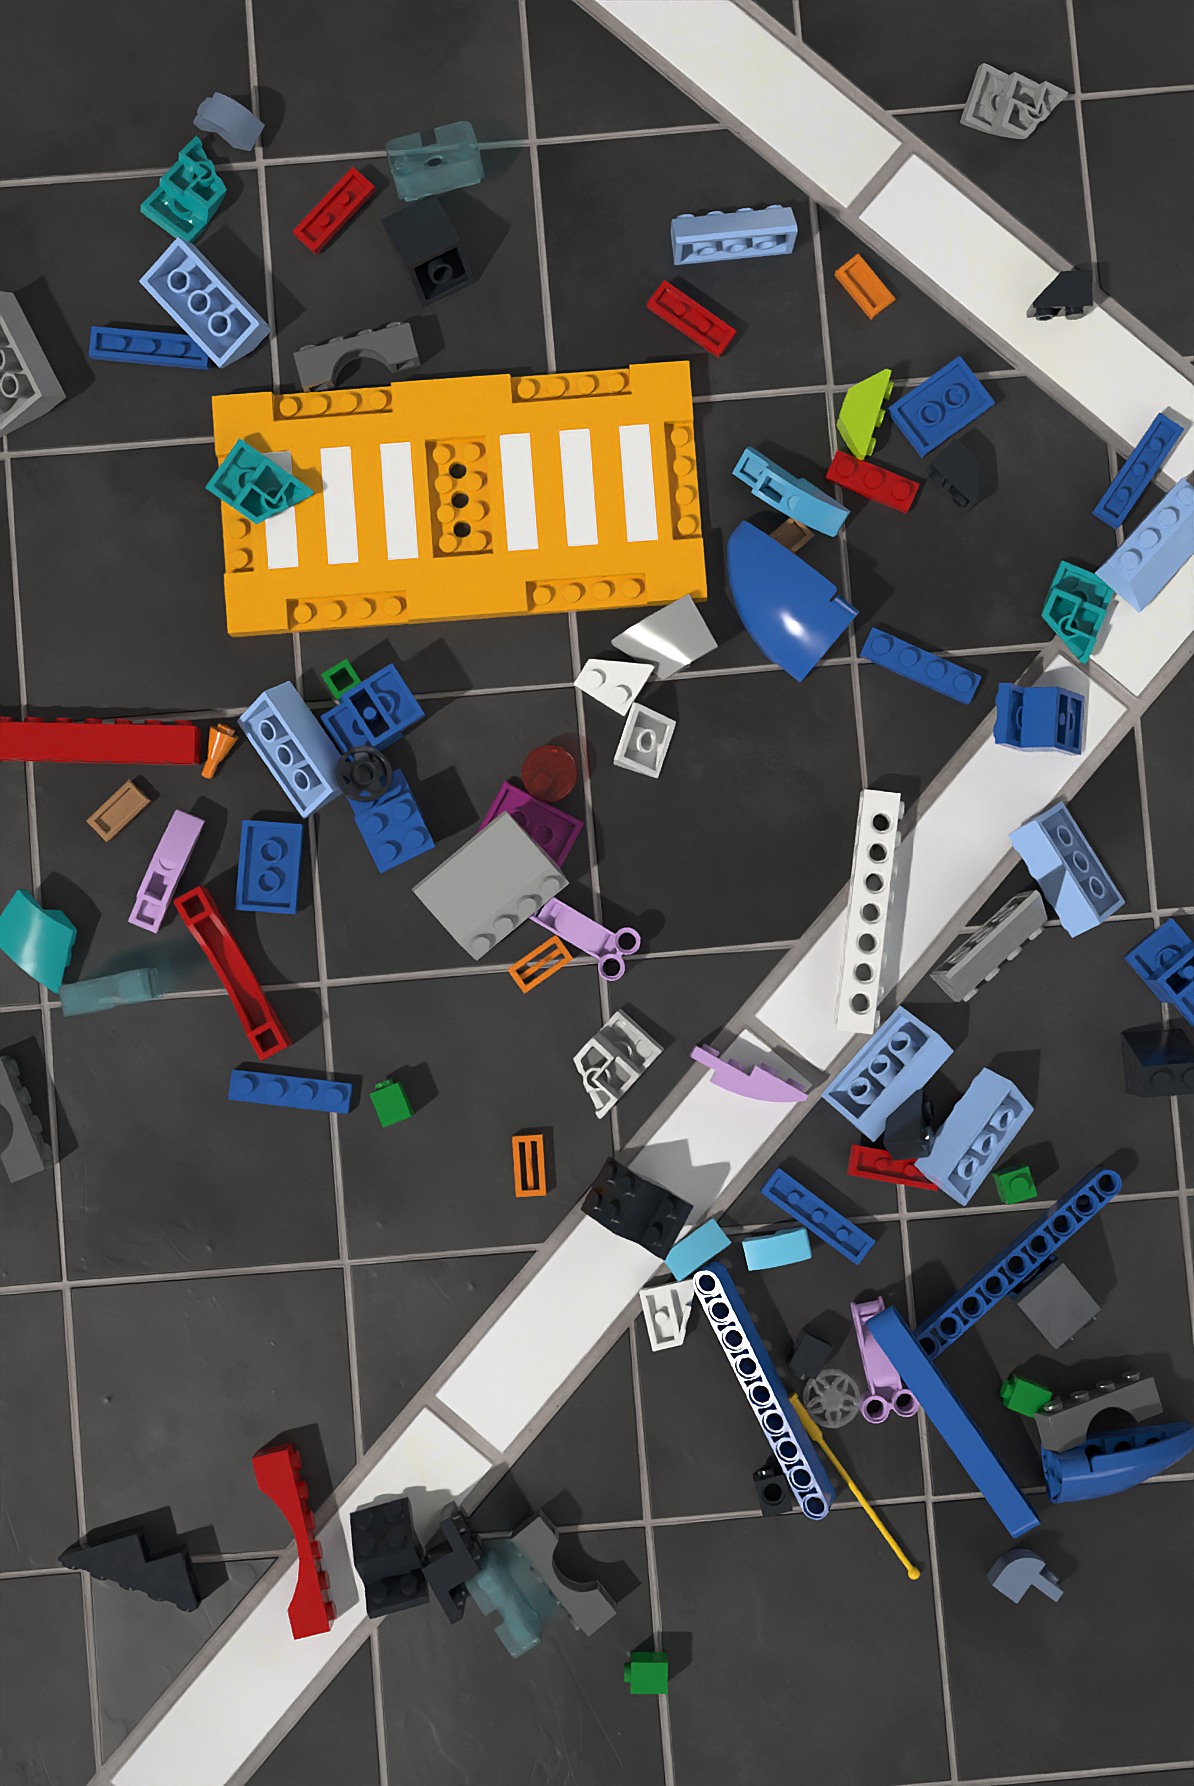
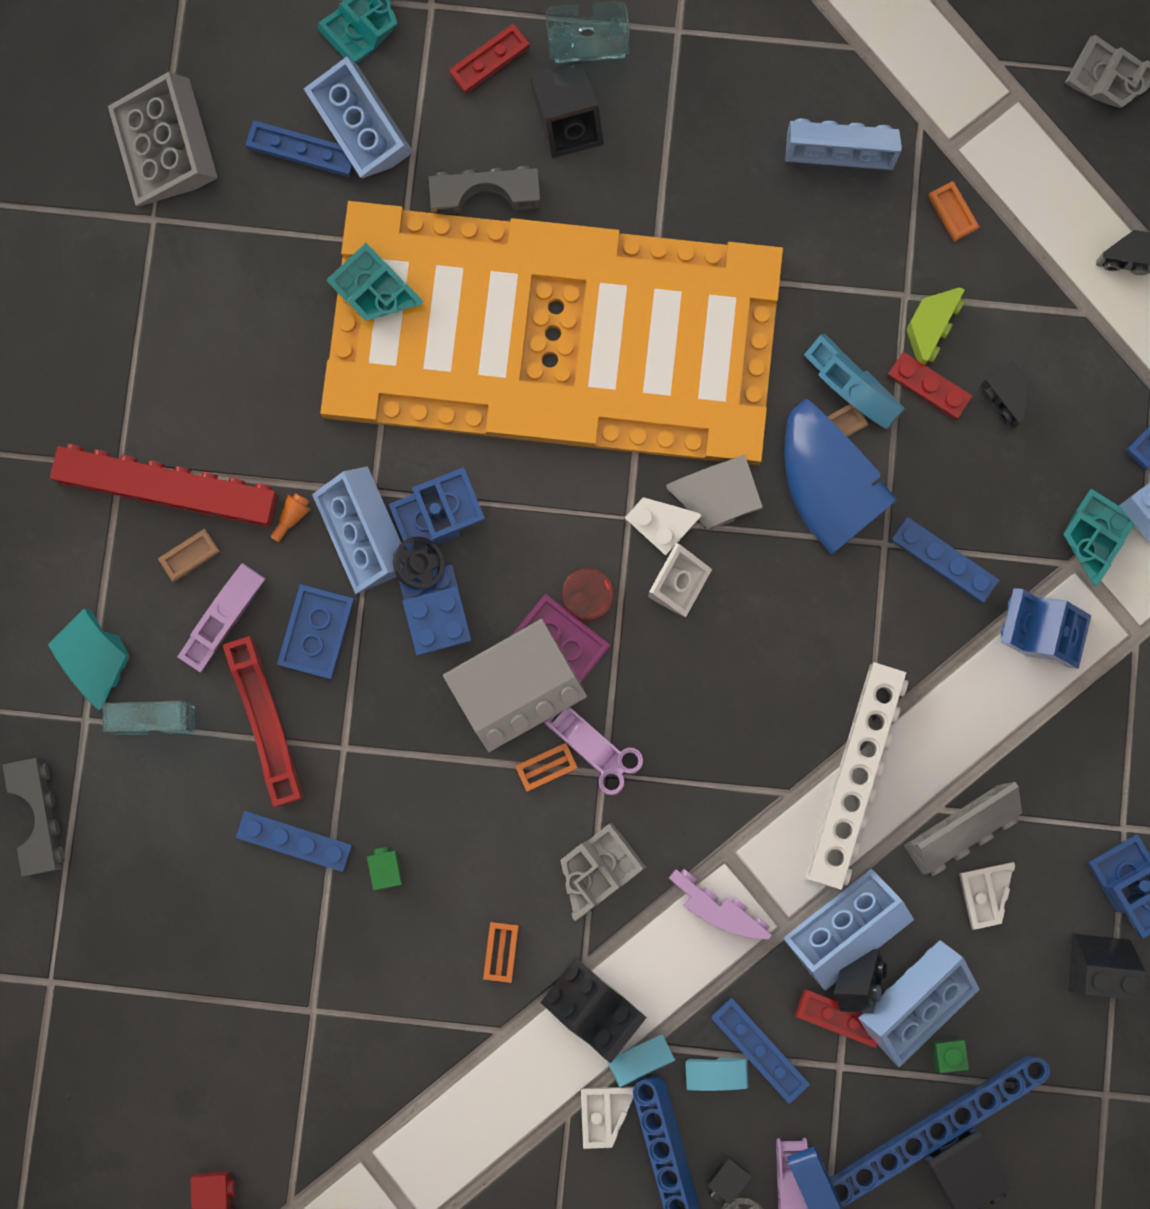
camera: 10 degrees right, 5 degrees down
green brick [321,659,362,704] -> none
red plate [647,280,737,358] -> none
blue plate [887,356,995,458] -> none
light blue slope [1008,801,1125,938] -> none
none -> white wing [959,862,1015,930]

